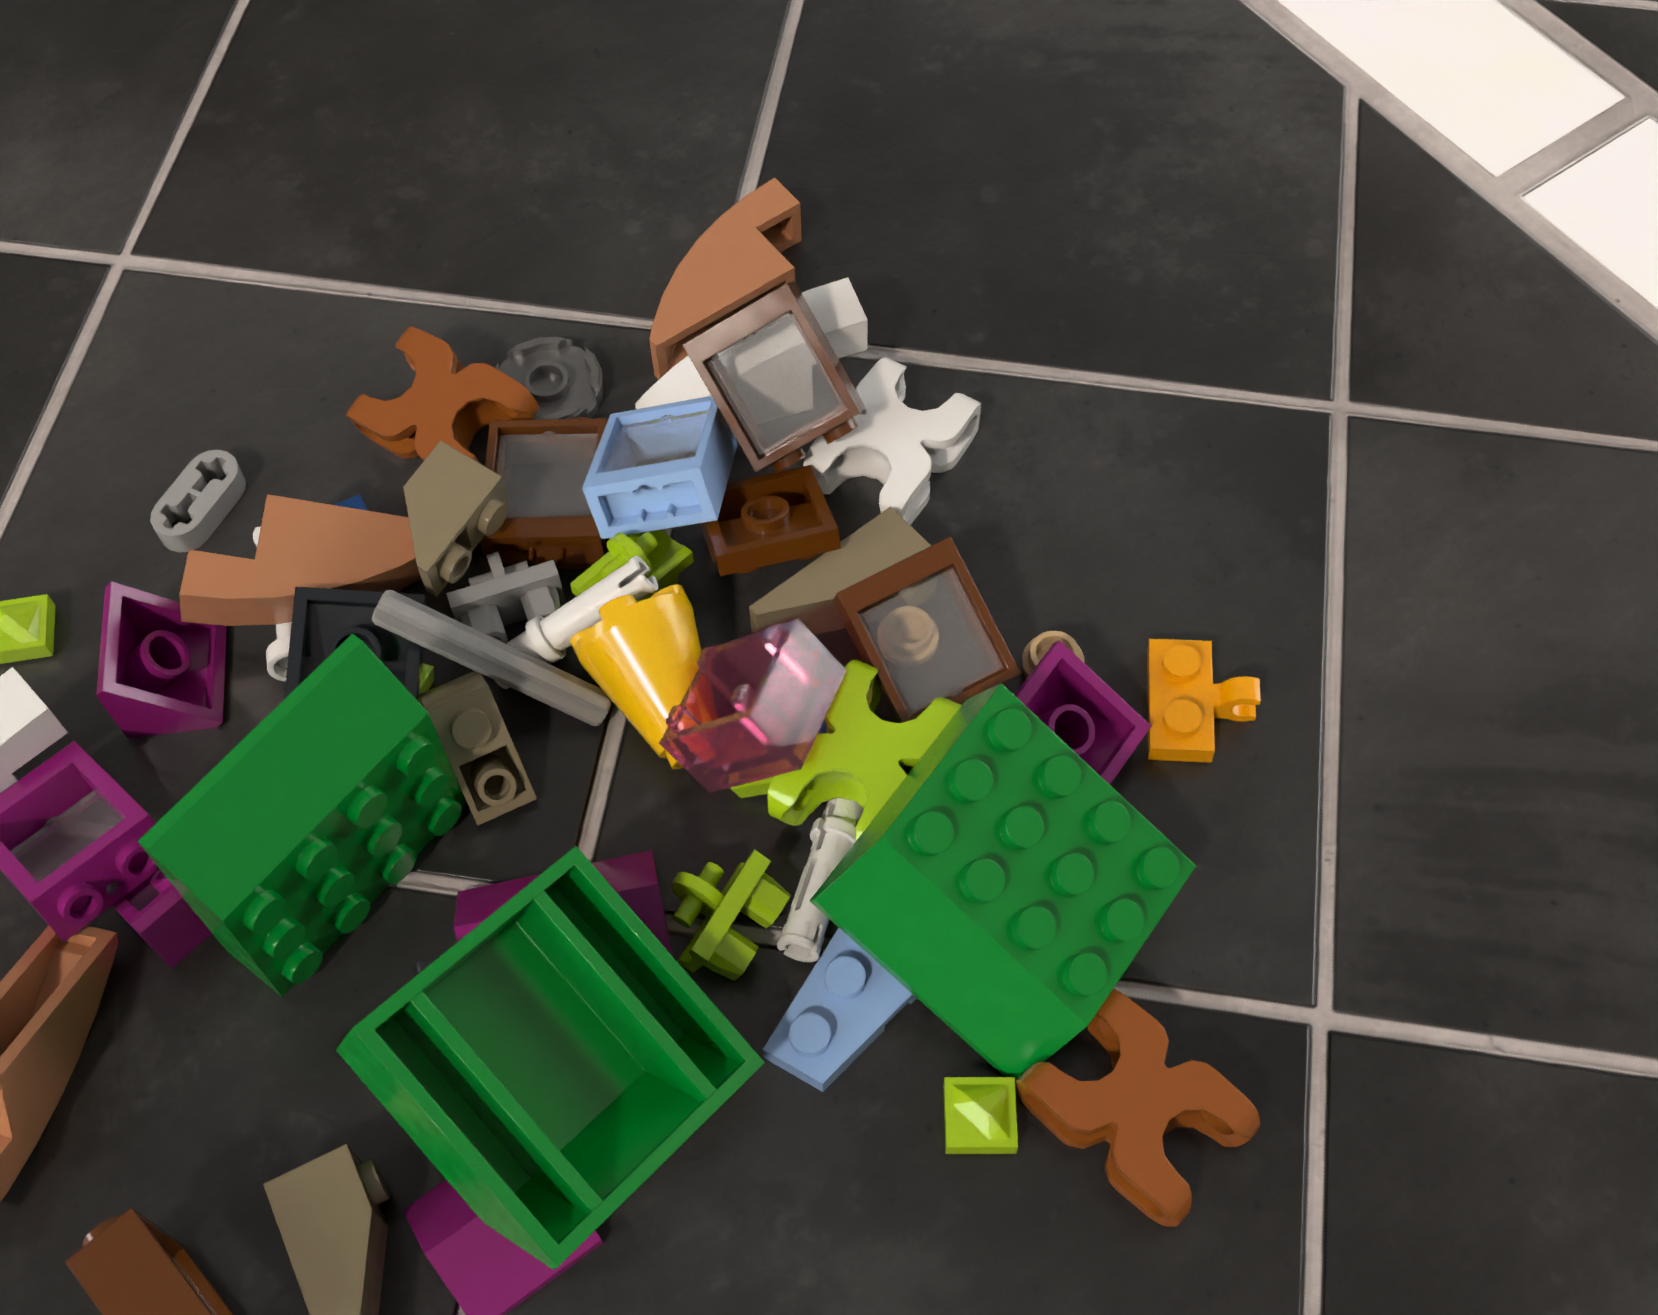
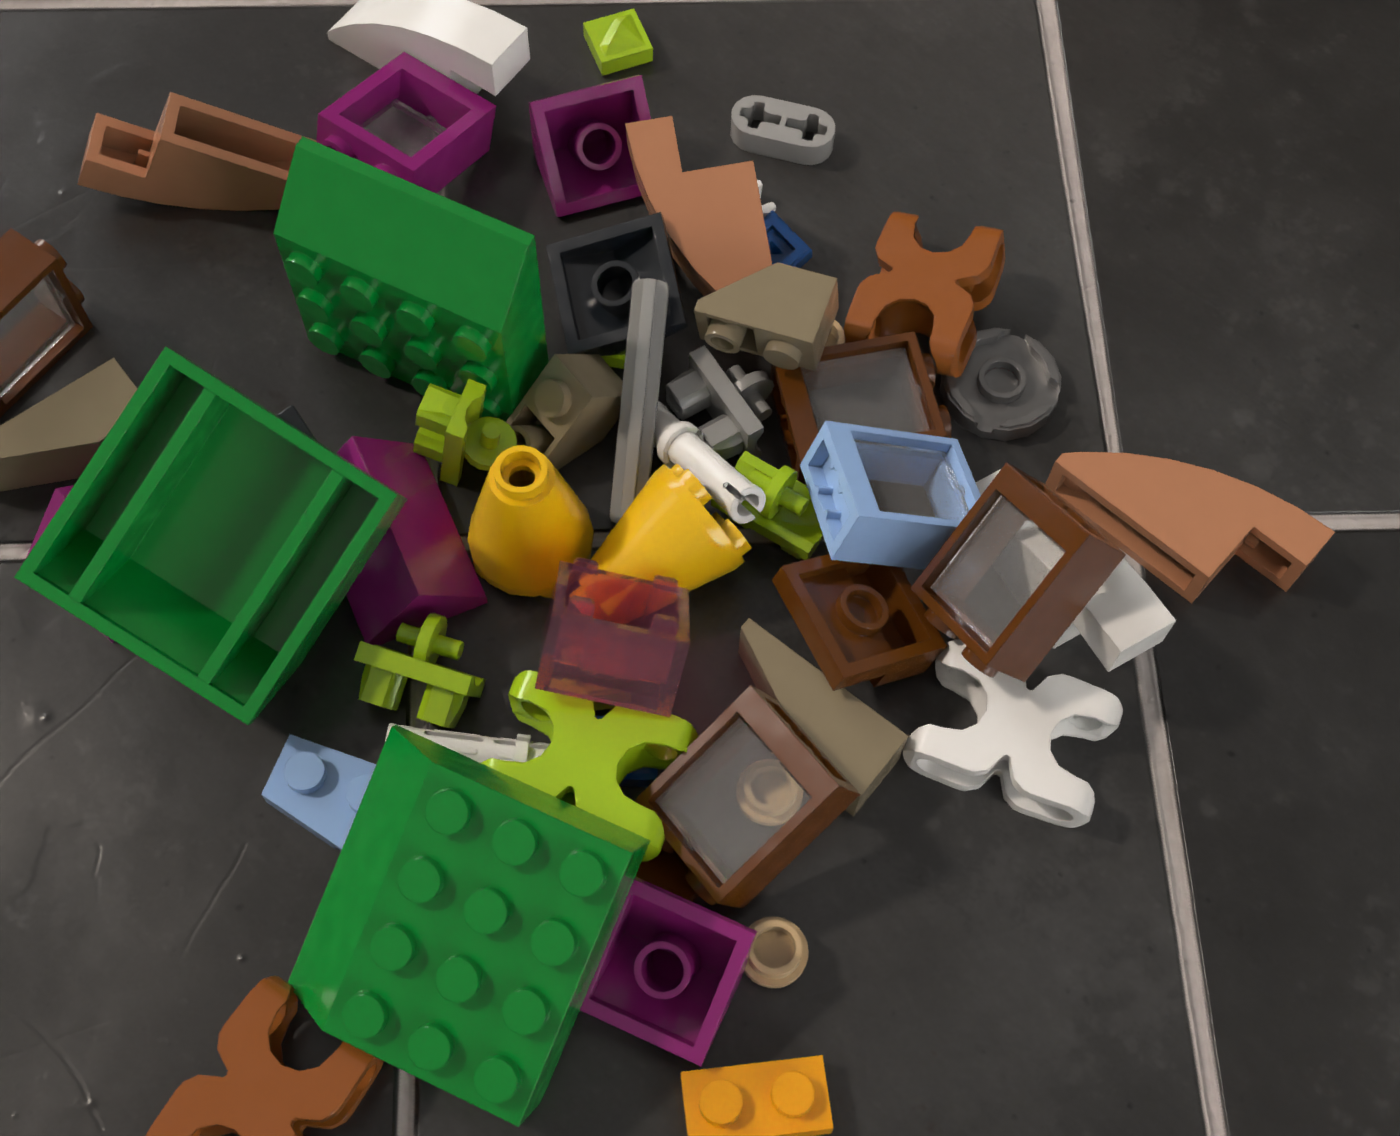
camera: 75 degrees right, 5 degrees up
lime tile [943,1077,1018,1154] -> none
none -> lime hips [413,379,517,486]
none -> yellow cone [467,445,594,598]

